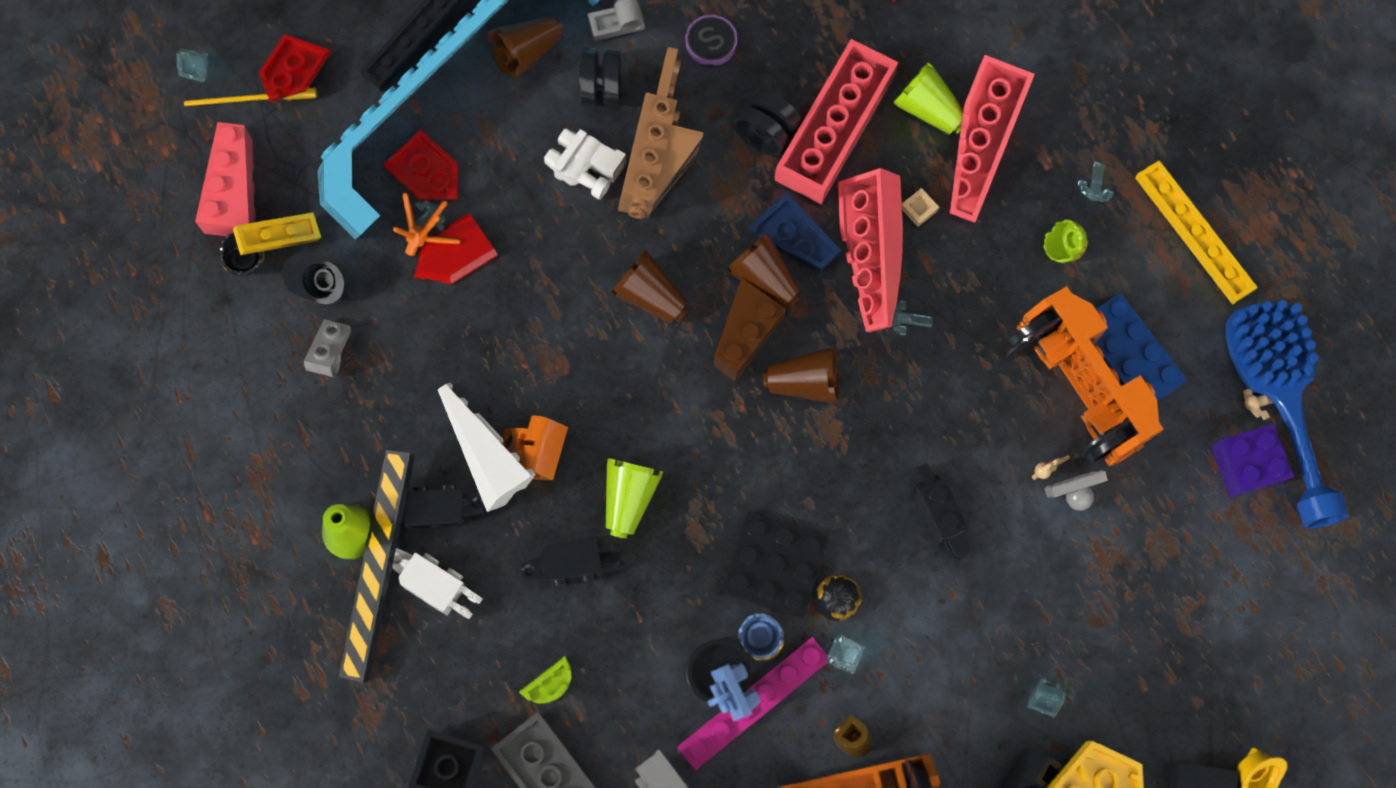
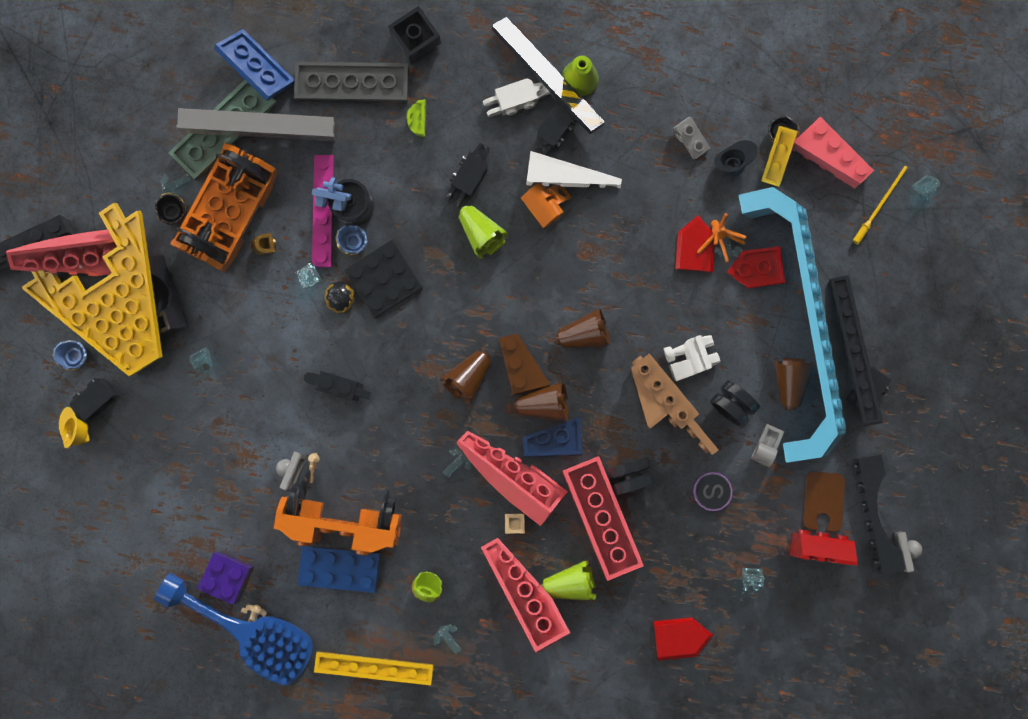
camera: 130 degrees right, 10 degrees up
red tile [259,34,331,102] -> none

